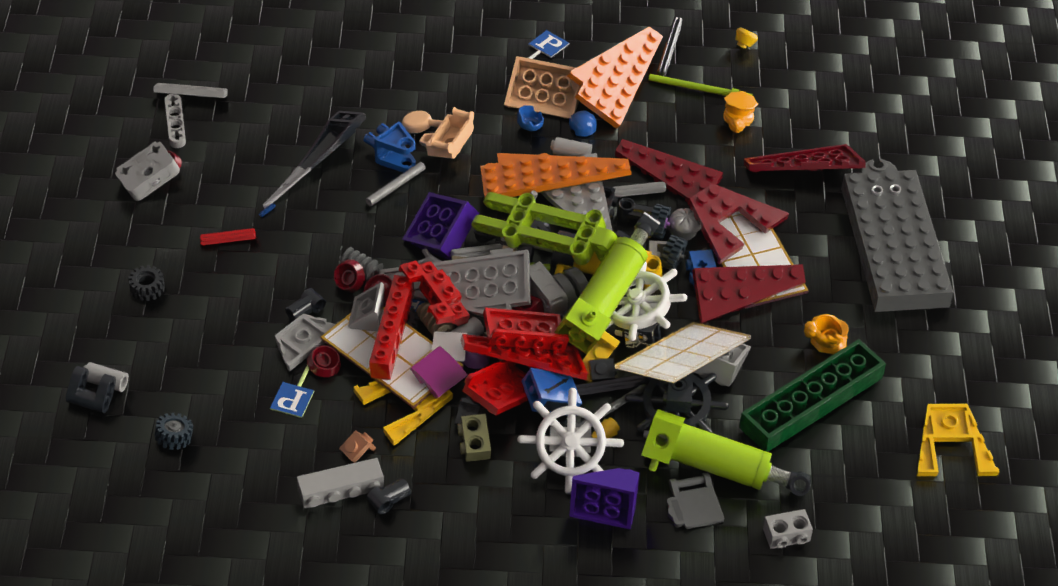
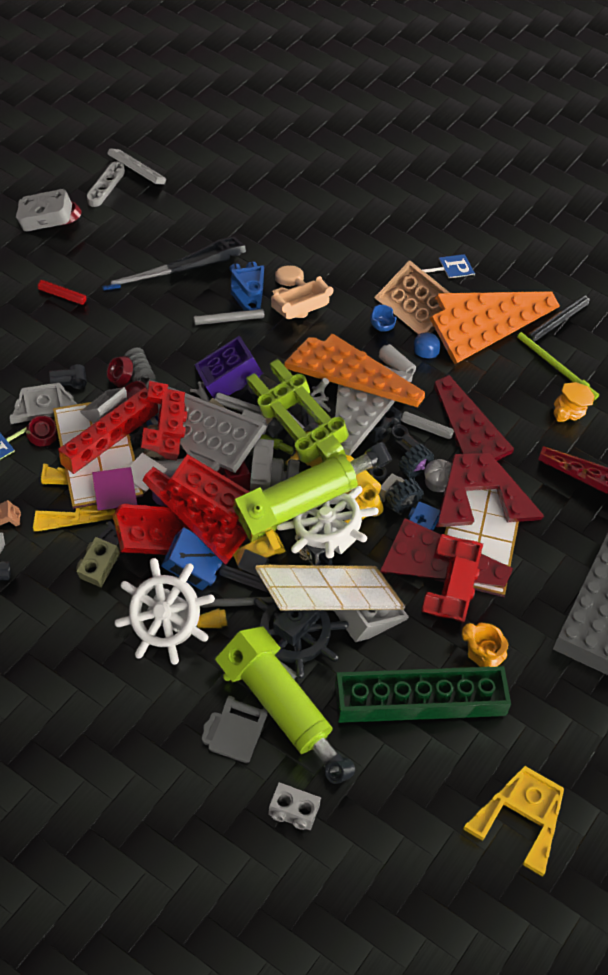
camera: 30 degrees right, 5 degrees up
dark purple slope [569,468,640,529] -> none
none -> red bracket [421,534,483,622]

